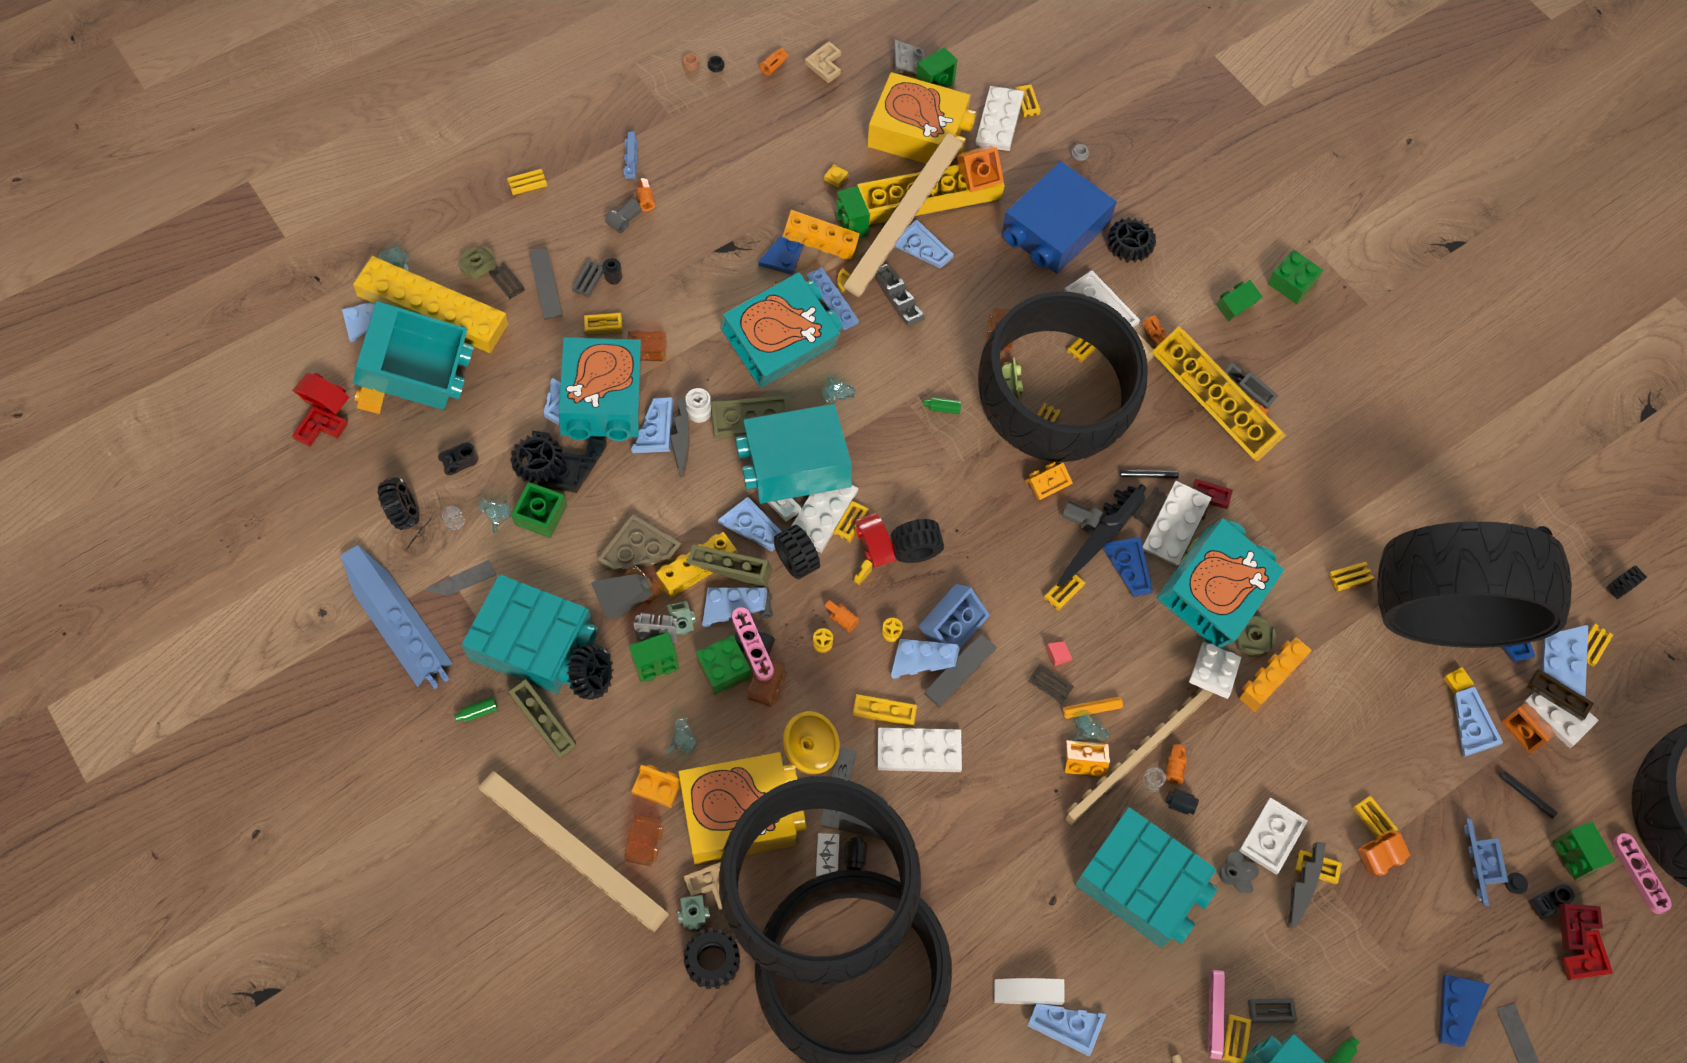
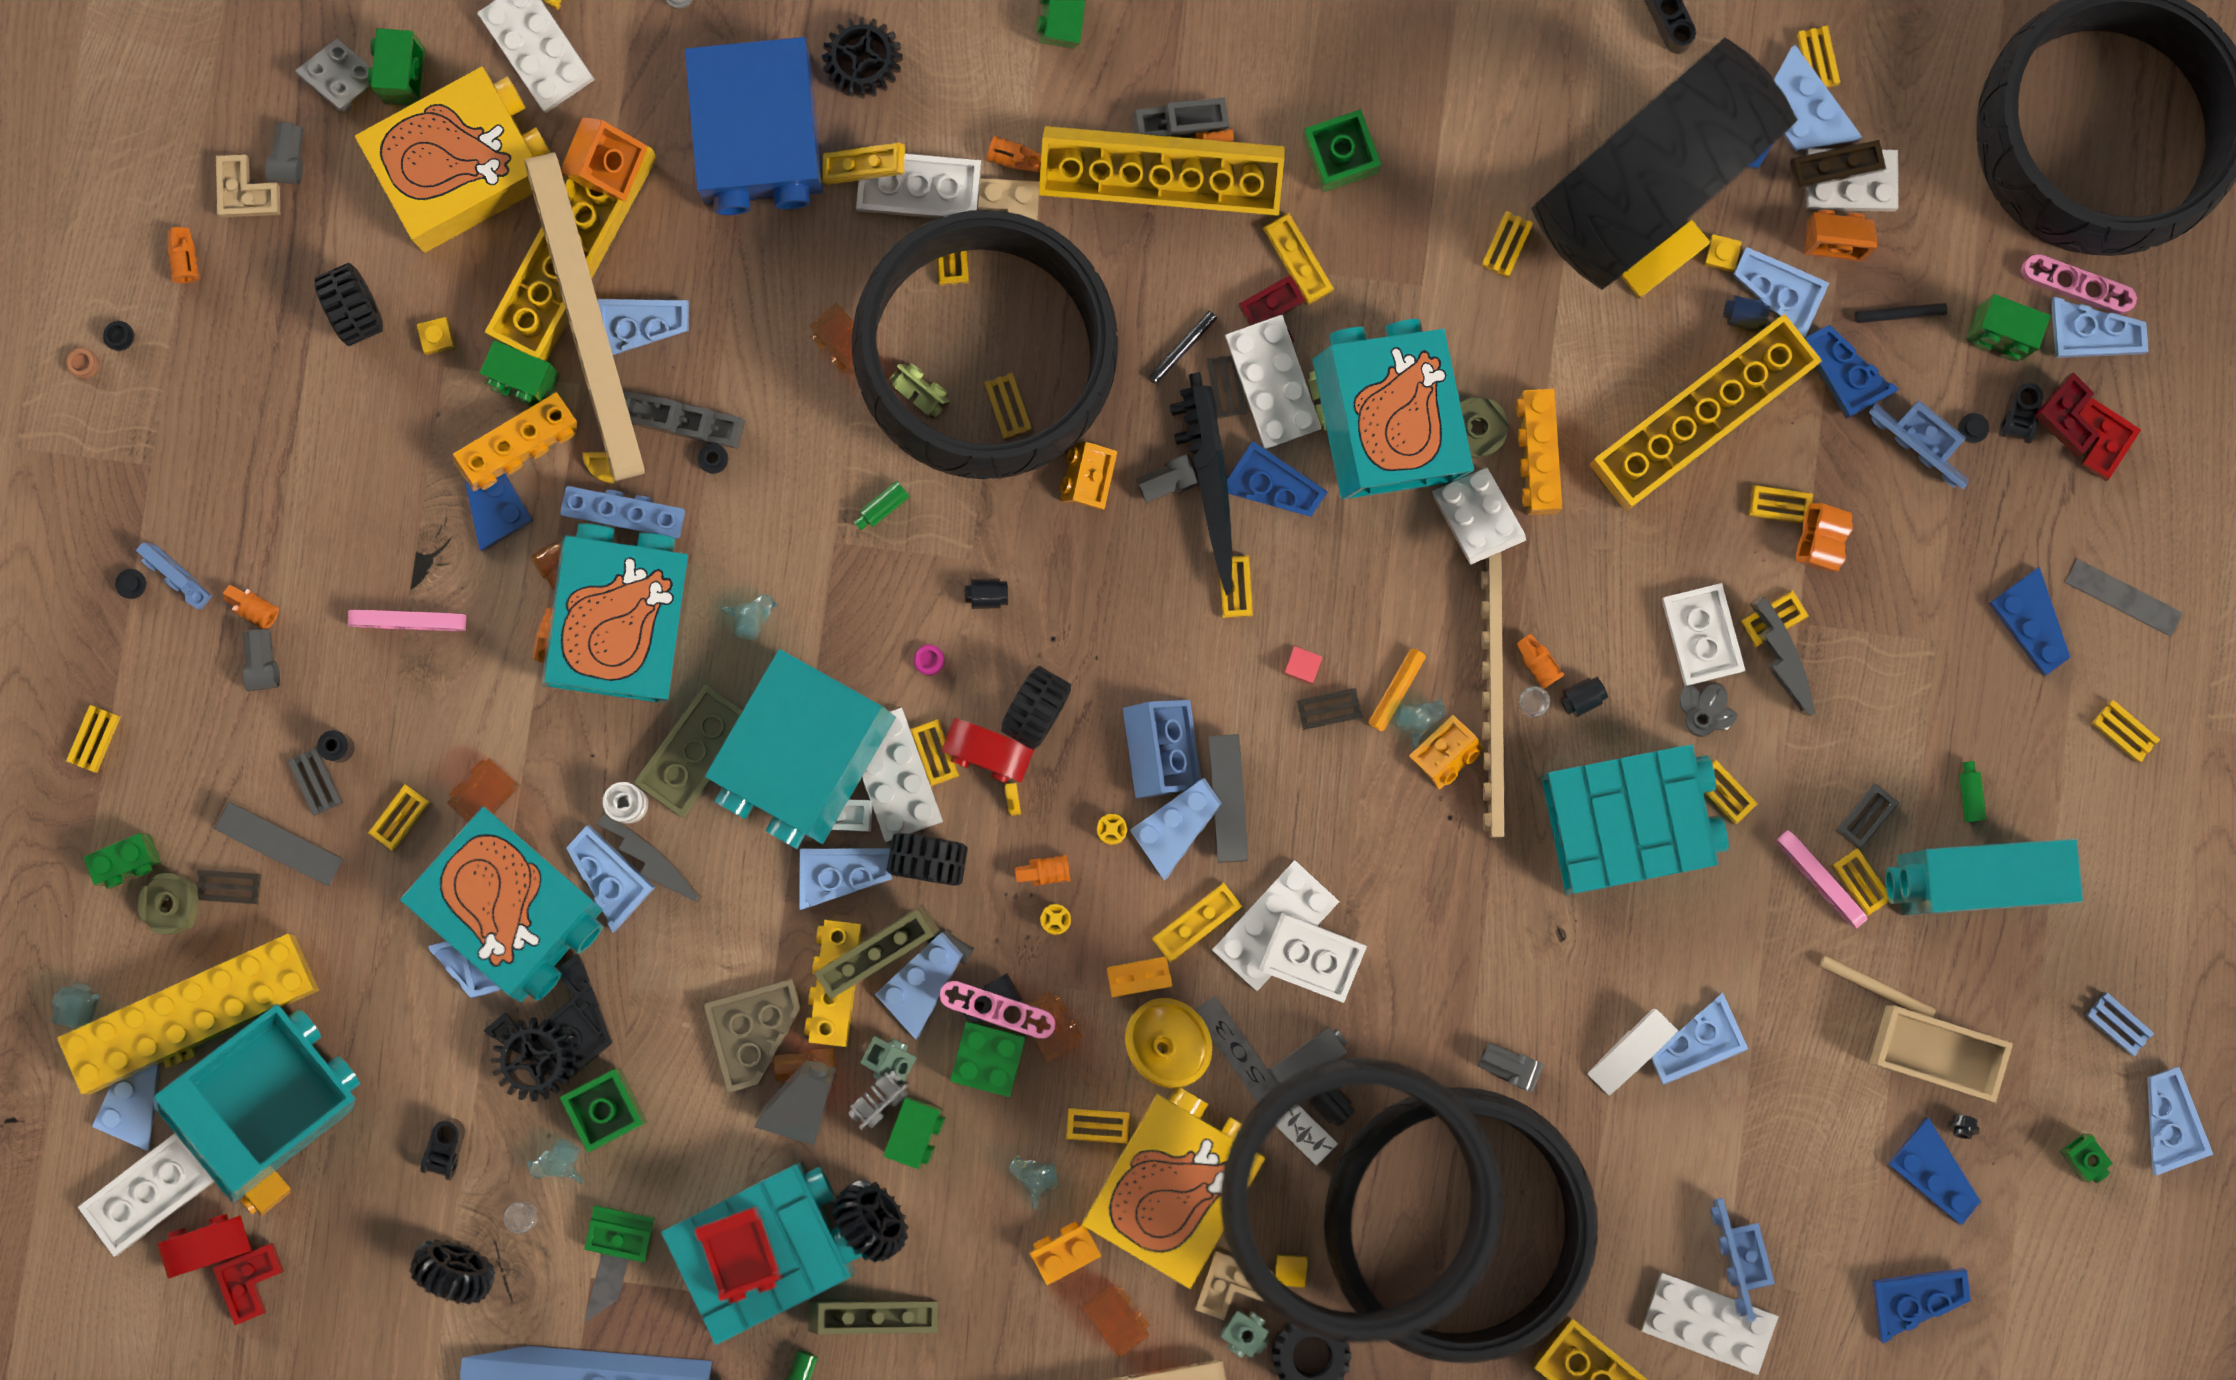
camera: 45 degrees left, 20 degrees up
none -> white plate [78,1133,214,1257]
none -> green brick [83,833,162,889]
none -> black plate [115,569,147,599]
none -> dark grey piece [266,122,304,185]
none -> black tyre [315,262,383,347]
none -> bright pink beam [347,610,467,631]
none -> green plate [584,1205,656,1263]
none -> red panel [694,1206,782,1304]
none -> black plate [698,444,729,474]
none -> yellow tile [822,142,905,185]
none -> dark pink tile [914,645,945,676]
none -> black brick [965,578,1008,609]
none -> yellow tile [1066,1108,1130,1144]
none -> light orange bracket [1107,957,1173,997]
none -> white plate [1259,913,1367,1003]
none -> yellow tile [1263,213,1334,306]
none -> yellow slope [1275,1254,1308,1288]
none -> green brick [1302,109,1381,193]
none -> dark grey piece [1478,1043,1544,1093]
none -> yellow brick [1589,313,1822,512]
none -> yellow tile [1621,220,1711,299]
none -> yellow tile [1704,760,1758,825]
none -> dark blue brick [1723,295,1770,331]
none -> blue wing [1805,325,1899,419]
none -> light blue wing [2051,297,2149,358]

